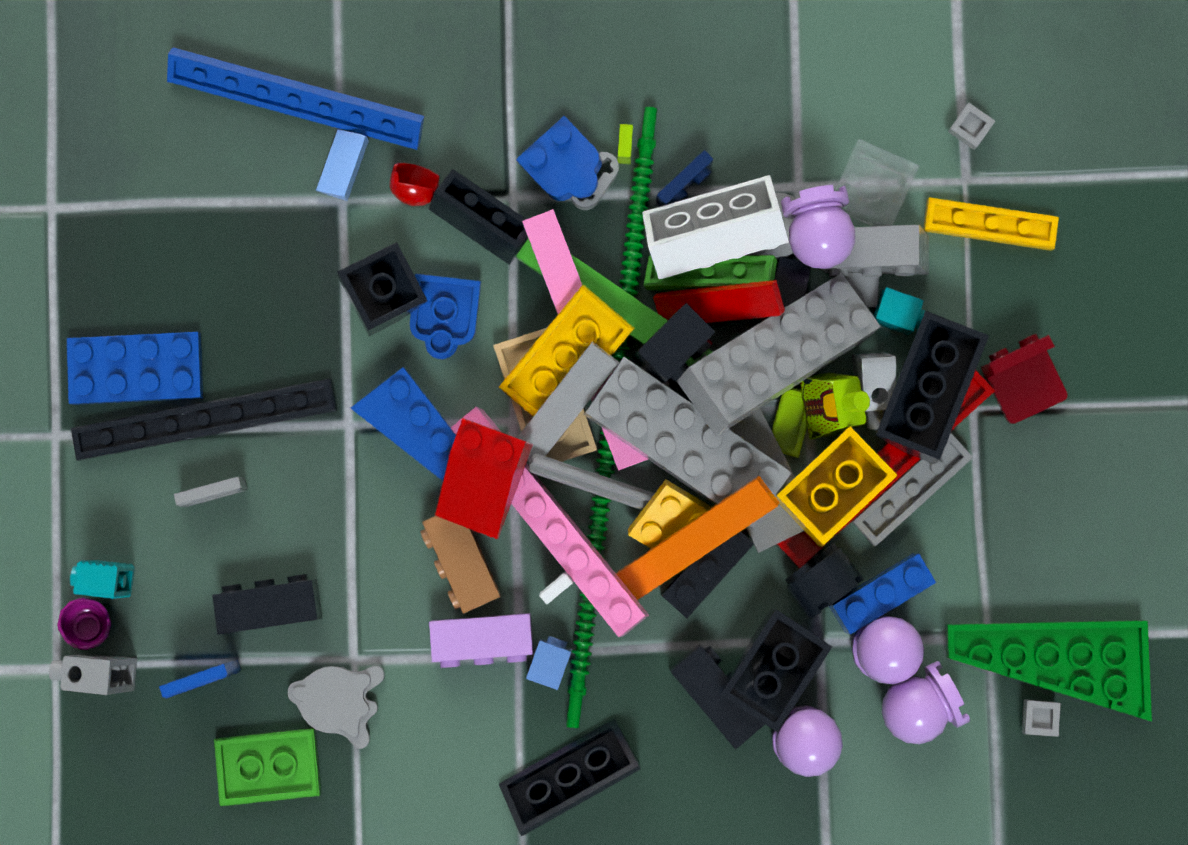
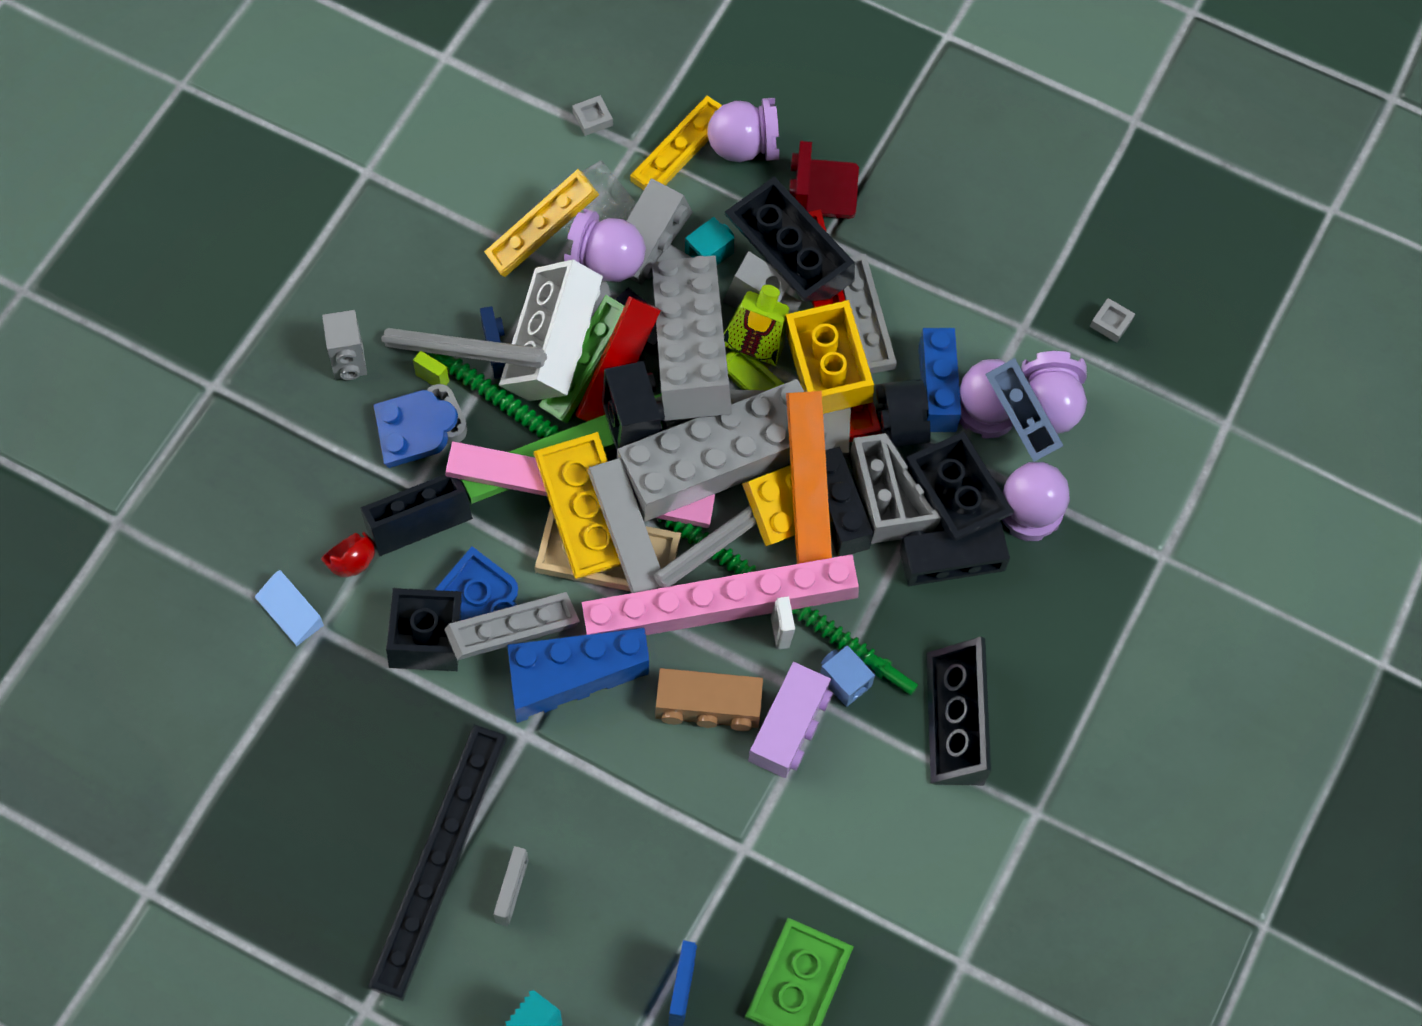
camera: 65 degrees left, 20 degrees down
blue plate [67,332,203,405] -> none
blue plate [167,47,424,150] -> none
black brick [212,574,322,635] -> none
light grey tile [288,665,385,749] -> none
red slope [435,418,533,539] -> none
green wing [945,620,1152,722] -> none
none -> light grey brick [322,310,367,380]
none -> light grey axle [381,328,547,368]
none -> light grey plate [444,592,580,660]
none -> yellow tile [484,169,599,277]
none -> lavender tile [707,98,779,163]
none -> light grey wedge [849,433,941,544]
none -> sand blue slope [985,358,1064,462]

